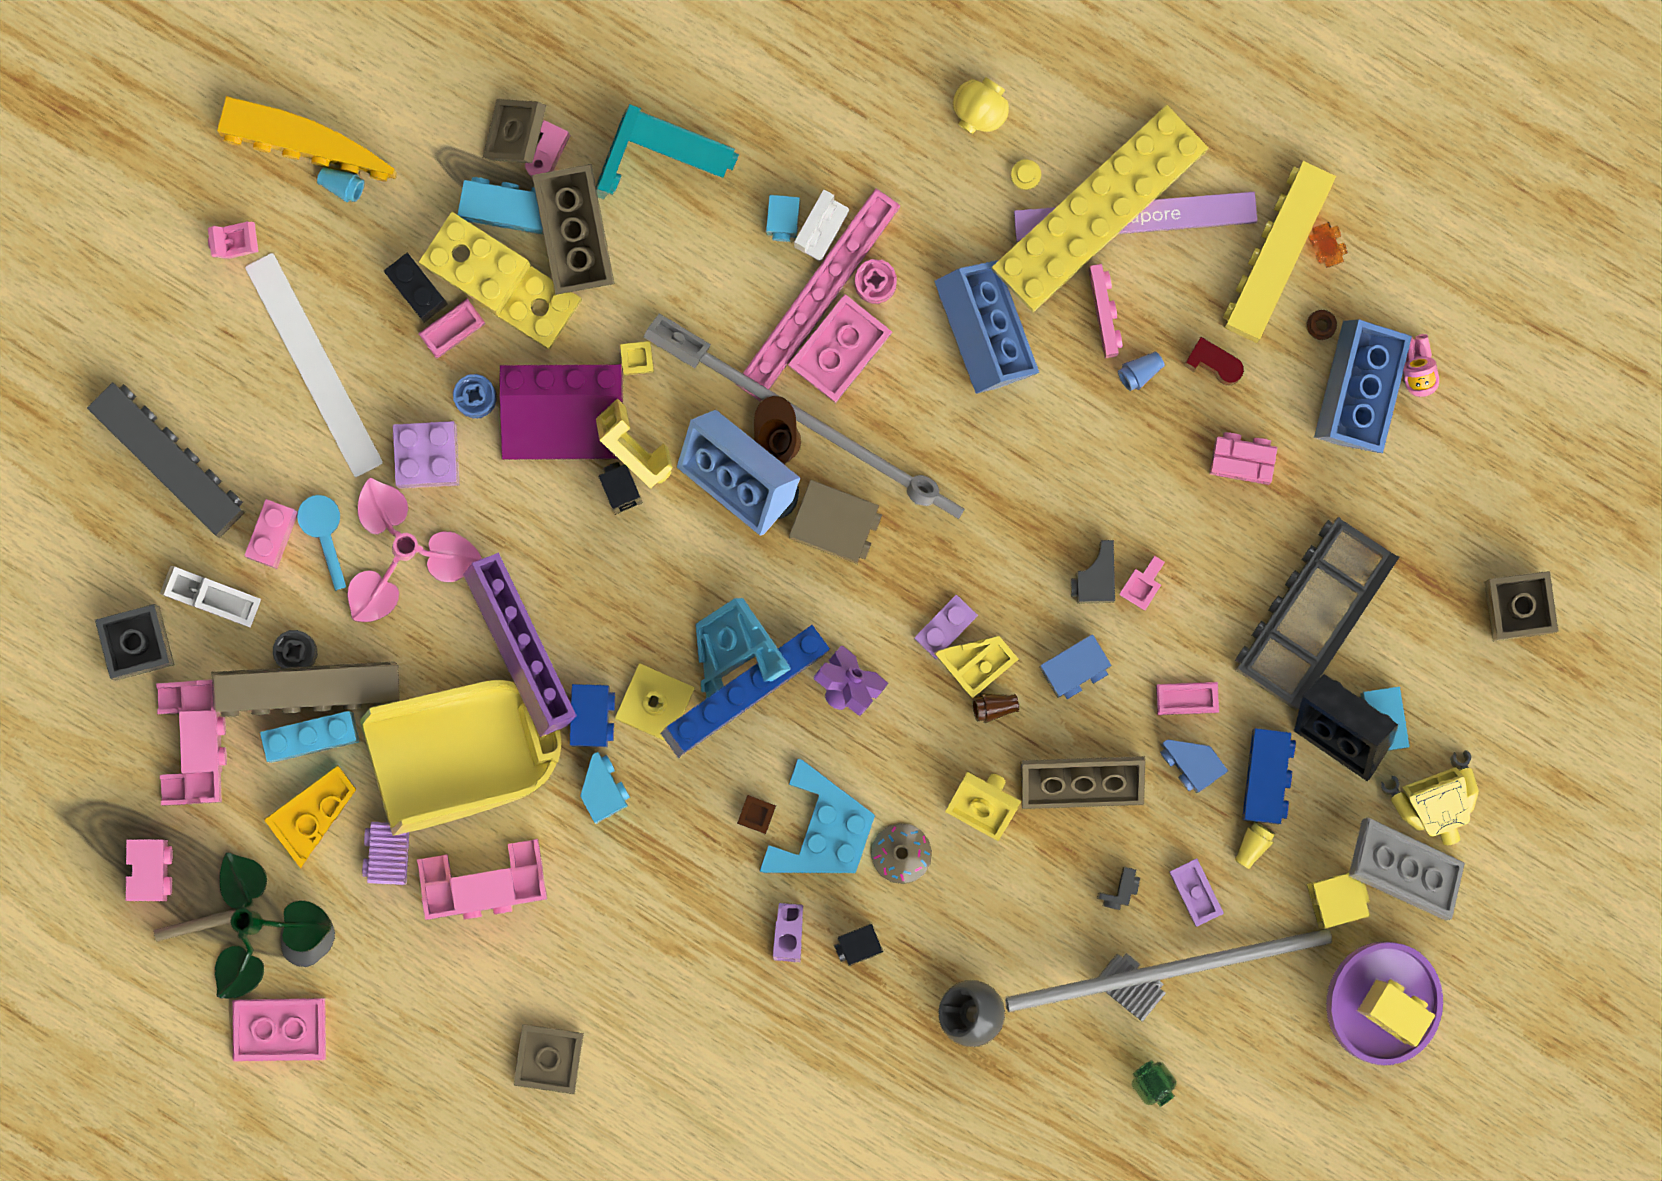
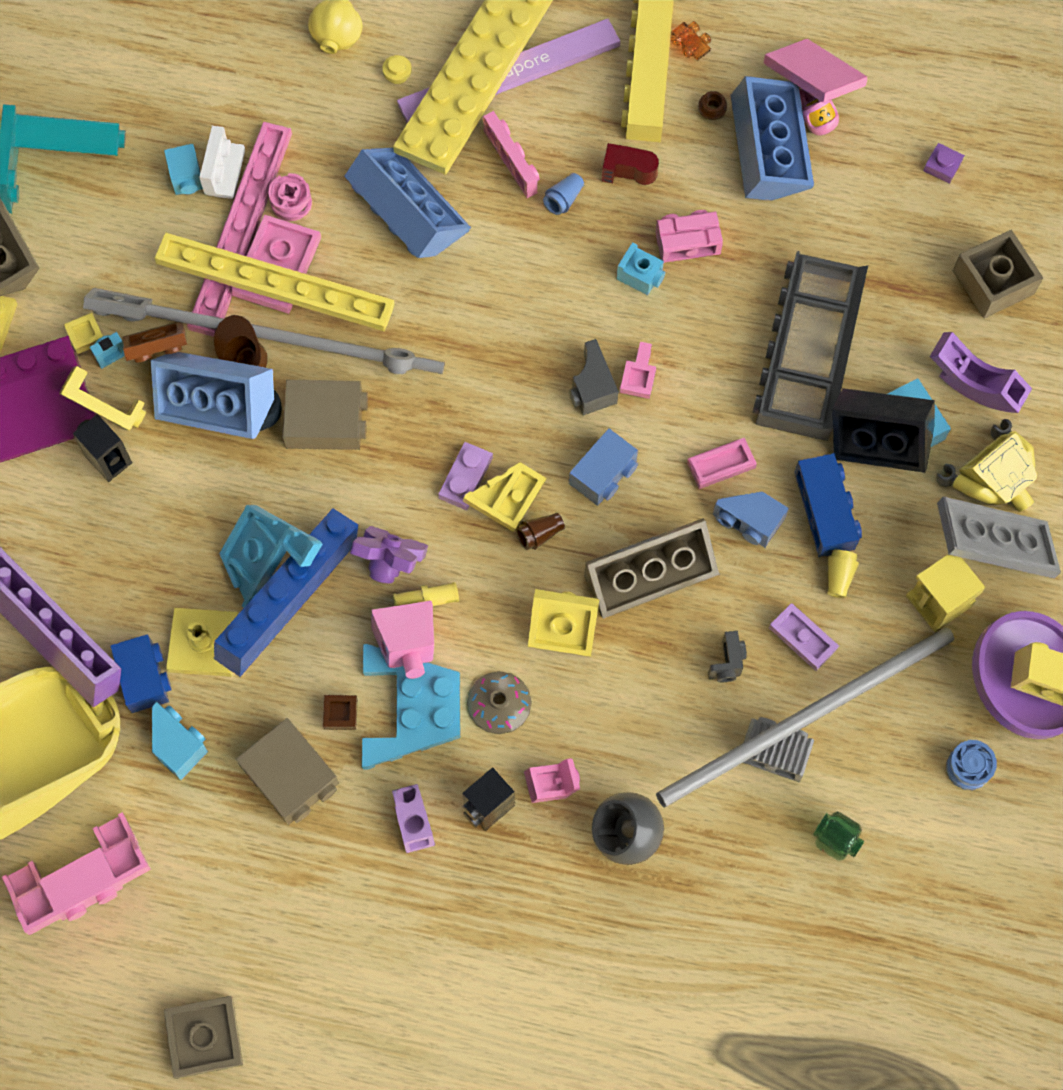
camera: 20 degrees left, 15 degrees down
none -> medium azure plate [90,332,125,369]
none -> dark orange plate [123,322,187,363]
none -> light yellow plate [155,232,395,332]
none -> dark tan brick [236,718,339,825]
none -> bright pink torso [371,600,434,679]
none -> light yellow pin [393,582,459,606]
none -> bright pink bracket [524,758,580,803]
none -> medium azure brick [617,242,666,295]
none -> bright pink tile [764,39,867,103]
none -> medium lavender plate [923,143,965,184]
none -> medium lavender arch [930,332,1032,413]
none -> medium blue wheel [946,740,997,790]

